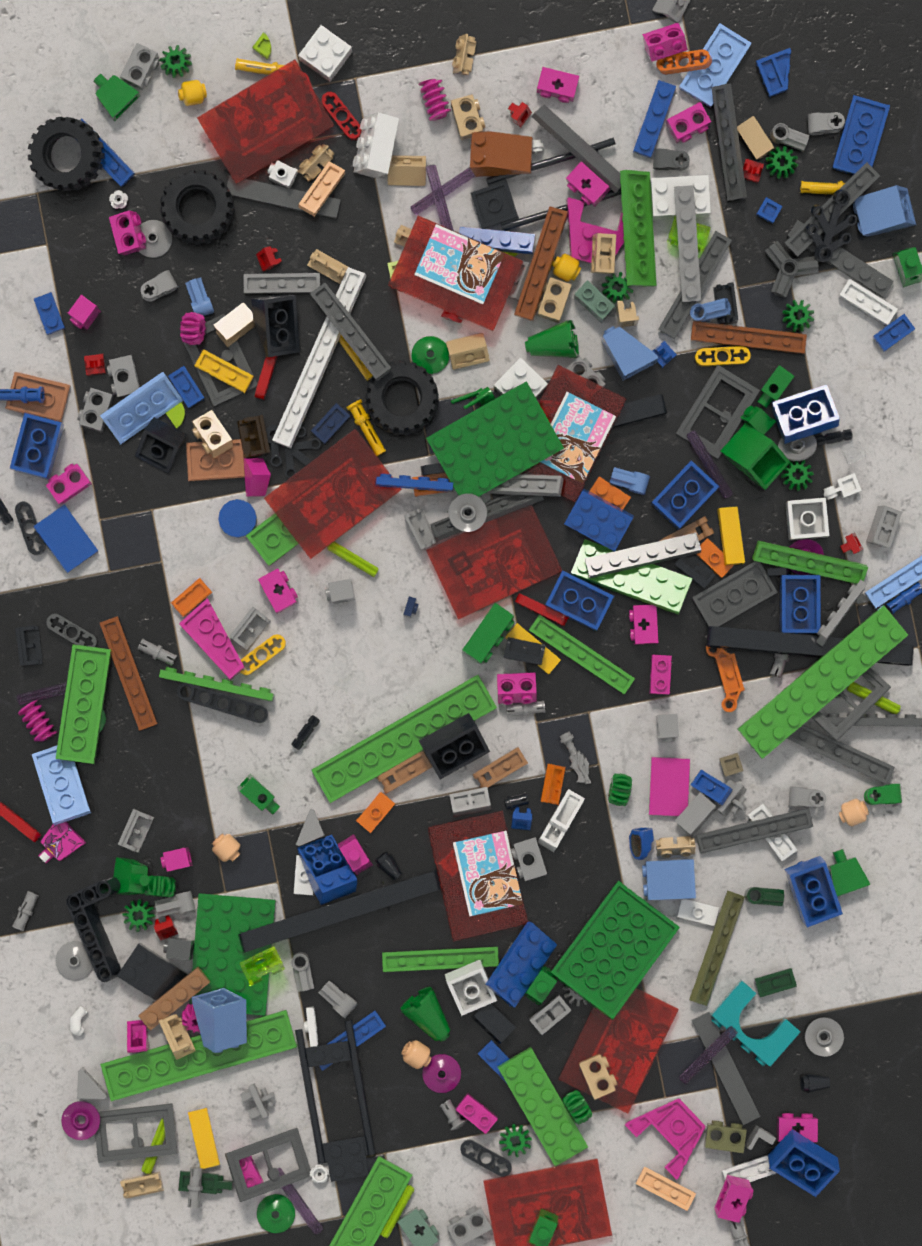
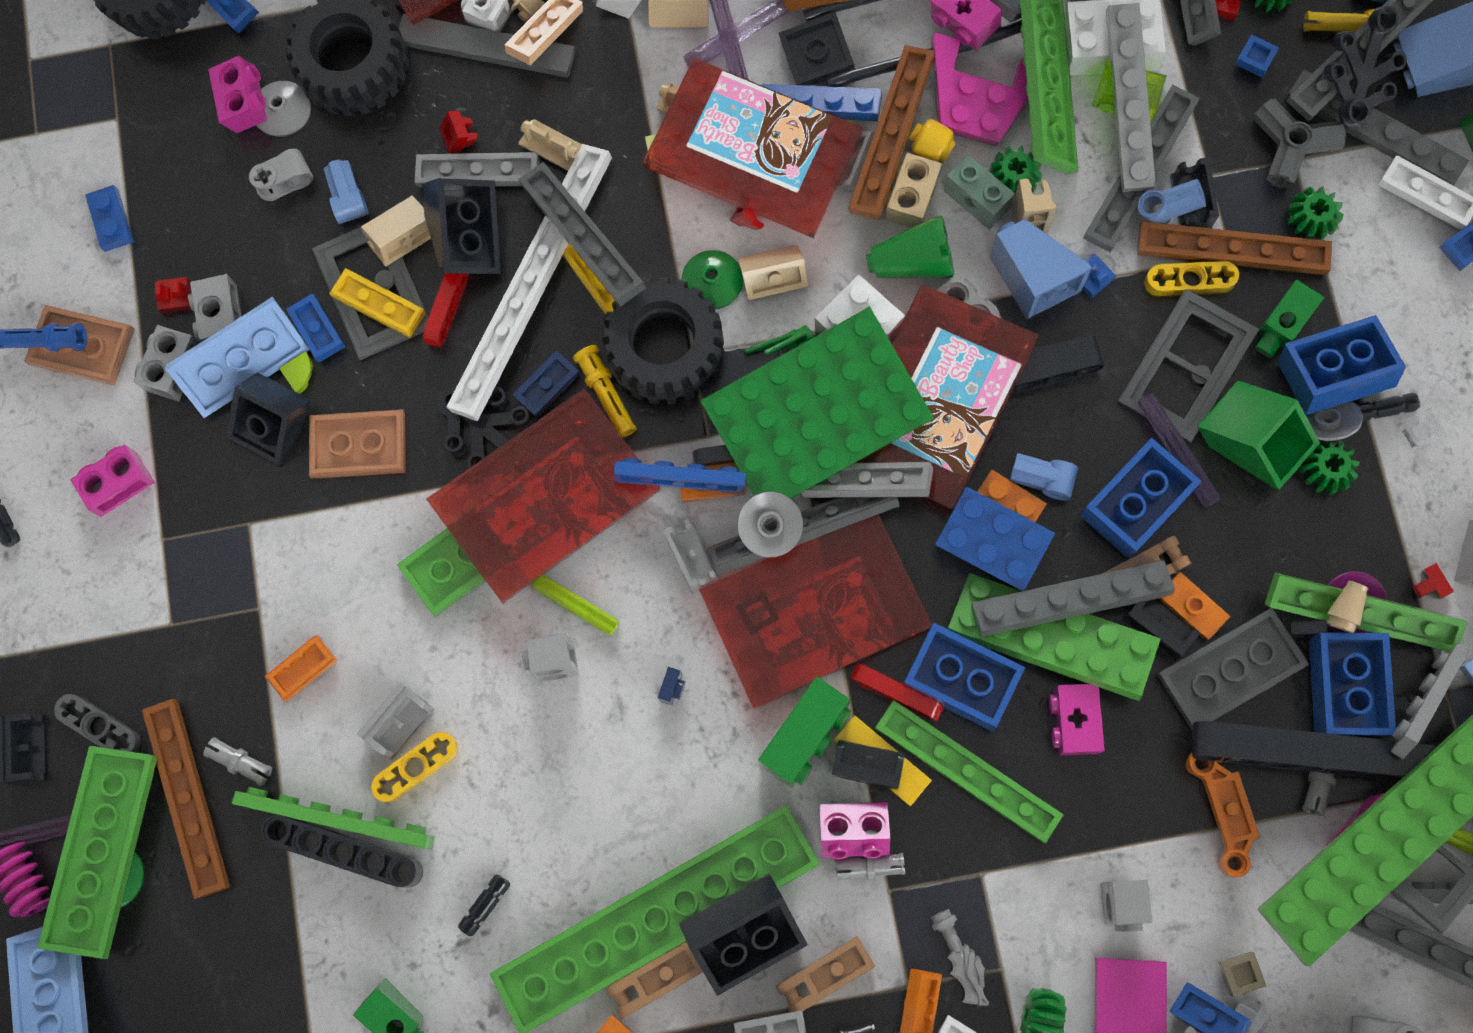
camera: 10 degrees right, 10 degrees down
blue brick [10,413,64,480] -> none
black beam [15,501,46,555] -> none
blue tile [33,504,98,573] -> none
dark pink brick [68,295,101,330] -> none
white plate [109,190,128,209] -> none
dark pink wing [179,598,245,680] -> none
dark pink gear [180,312,206,345] -> none
tan brick [192,410,233,458] -> none
blue tile [218,499,257,538] -> none
dark brown hinge [237,415,270,458] -> none
dark pink slope [244,458,271,497] -> none
dark pink brick [258,568,298,614] -> none
tan brick [591,233,616,274] -> none
dark pink brick [649,655,672,695] -> none
yellow tile [717,507,745,565] -> none
green window [740,406,777,435] -> none
white brick [785,498,829,541] -> none
white plate [823,473,862,500] -> none
none -> tan cone [1327,581,1368,633]

